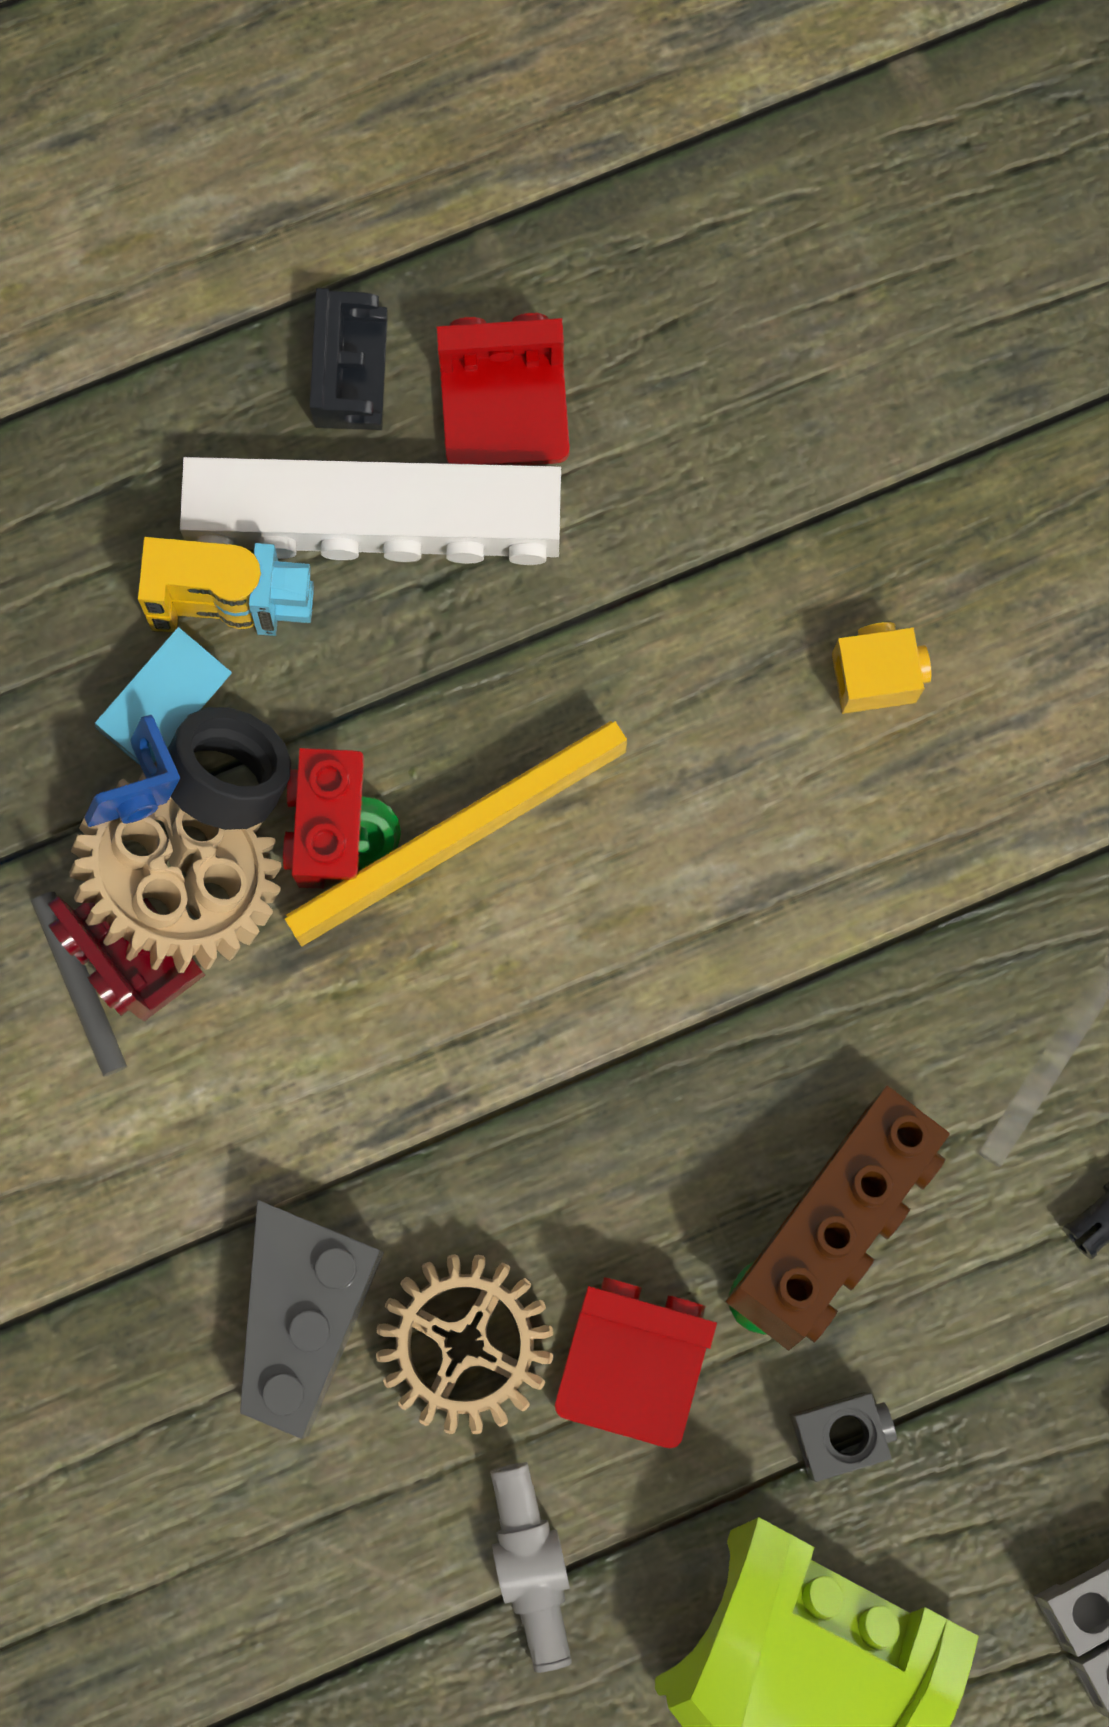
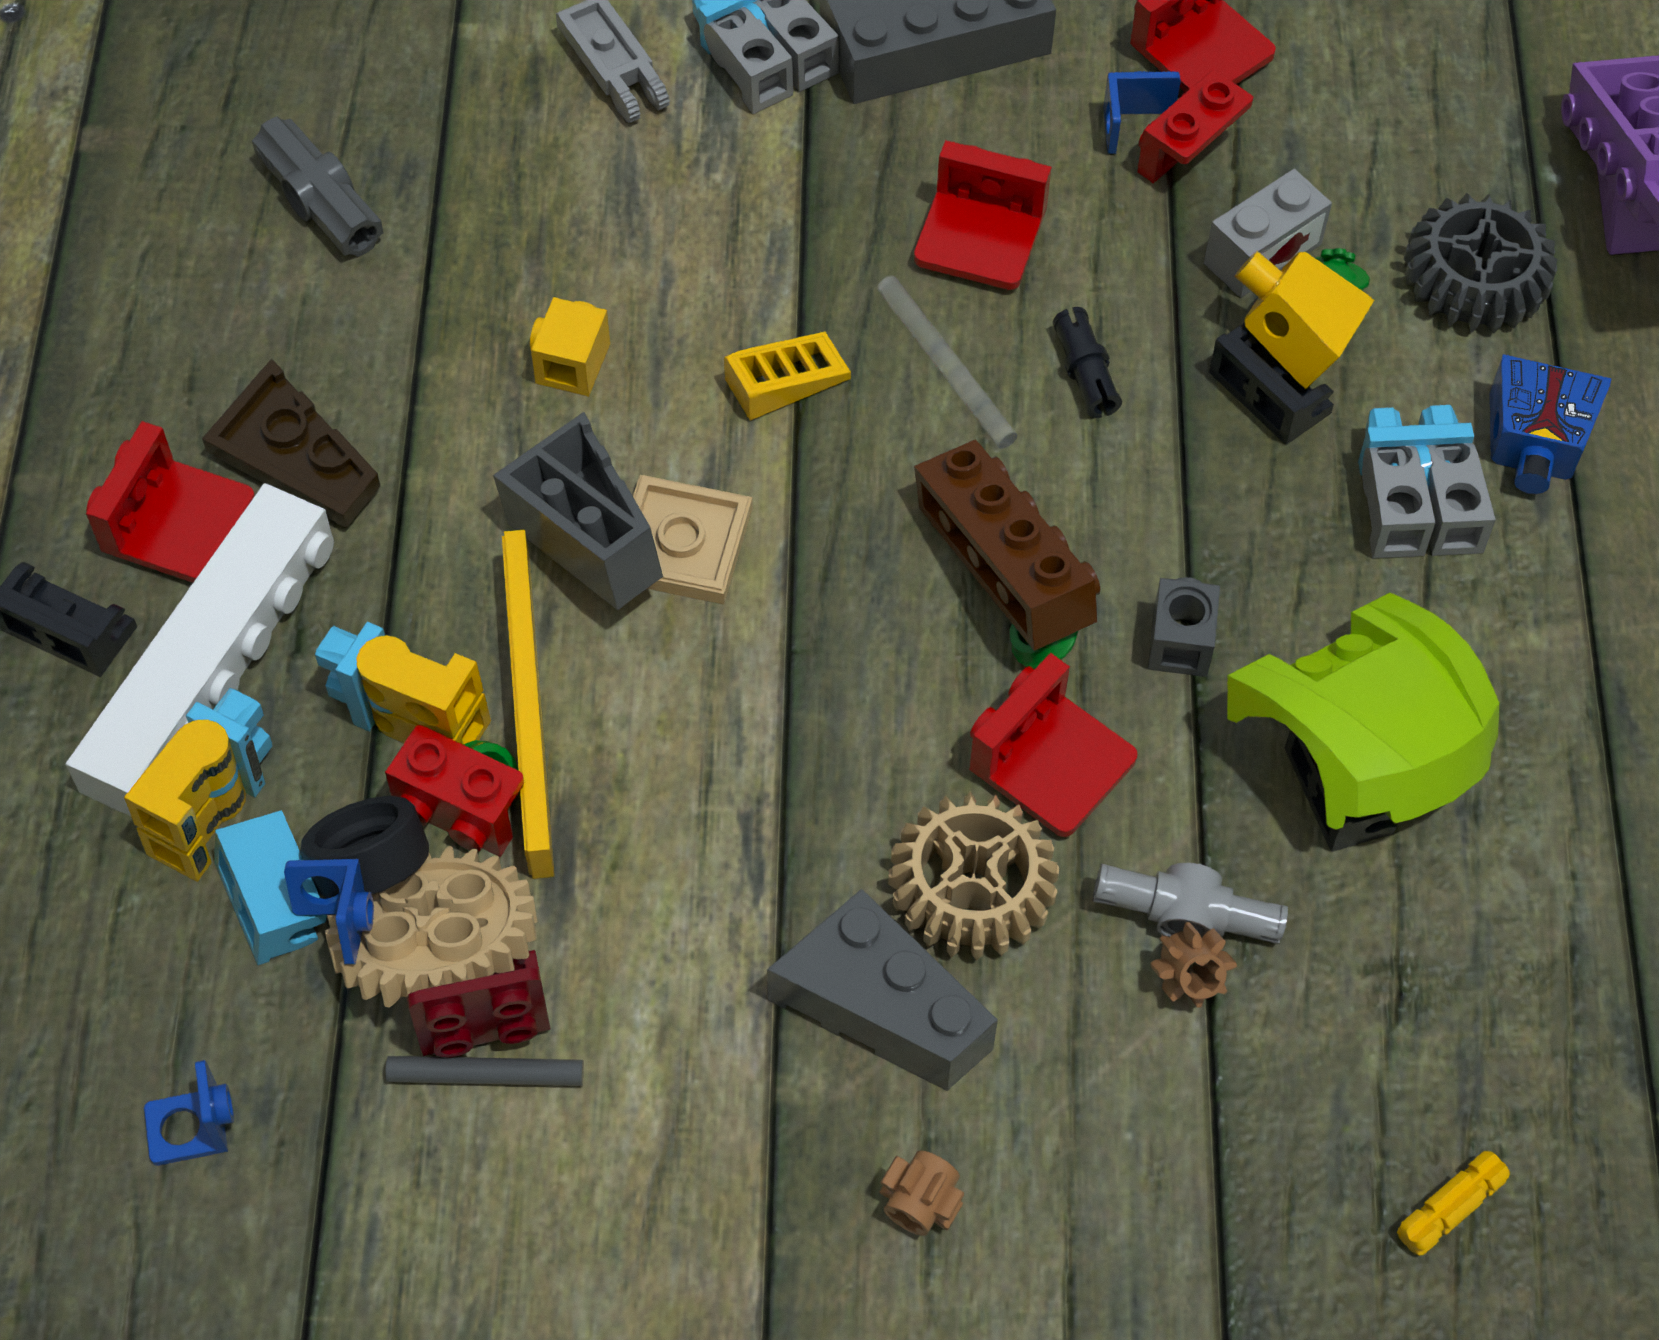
camera: 65 degrees left, 20 degrees down
none -> dark brown wing [202,358,381,528]
none -> dark grey piece [252,116,384,257]
none -> yellow hips [315,621,491,744]
none -> dark grey wedge [493,412,663,610]
none -> tan tile [633,474,753,604]
none -> yellow slope [724,332,851,420]
none -> medium nougat gear [880,1151,964,1236]
none -> medium nougat gear [1150,922,1237,1008]

